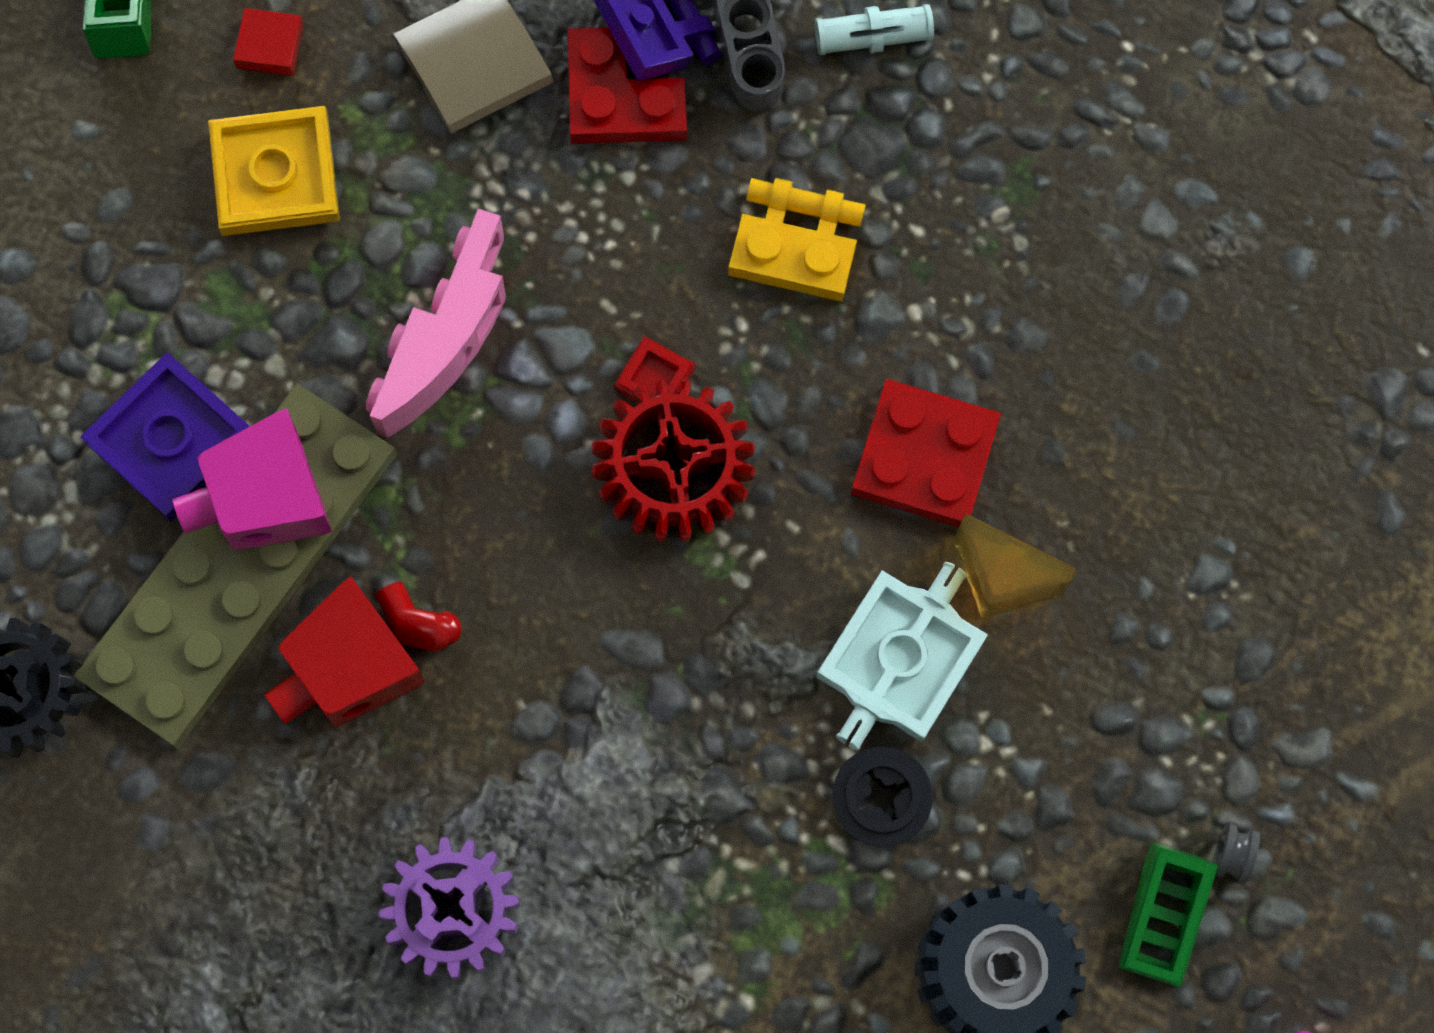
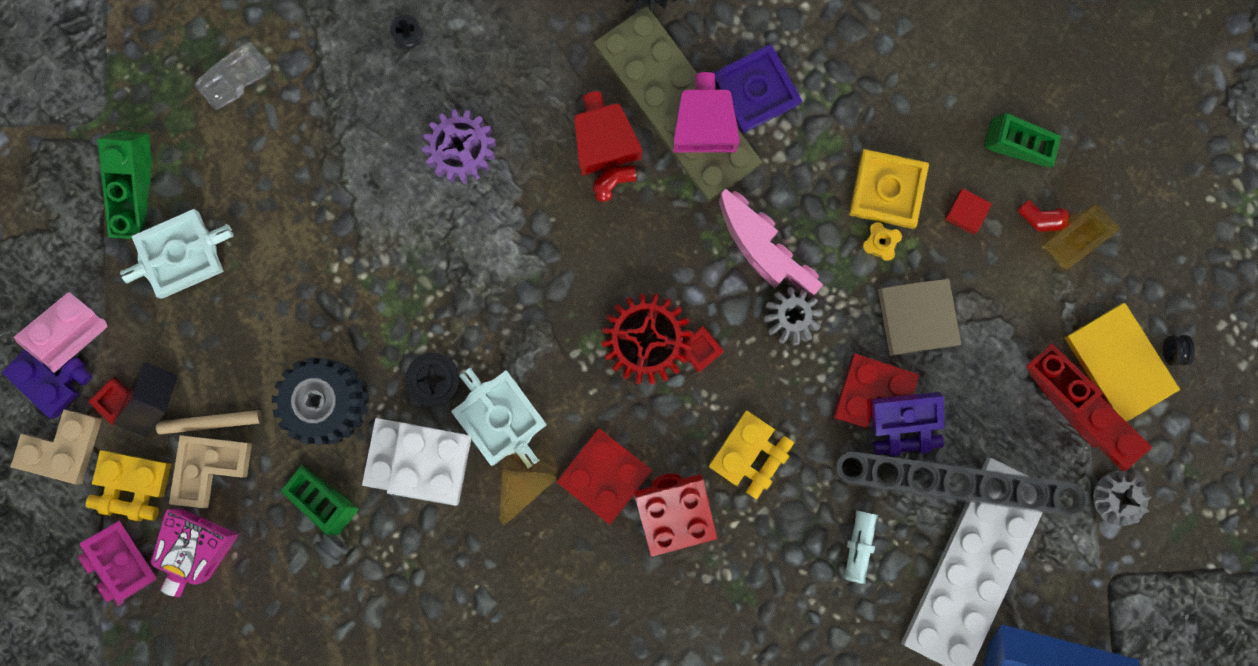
camera: 115 degrees right, 10 degrees up
none -> white bracket [362,418,472,506]
none -> plate [634,473,717,557]
none -> light grey gear [764,287,822,345]
none -> yellow plate [863,222,902,261]

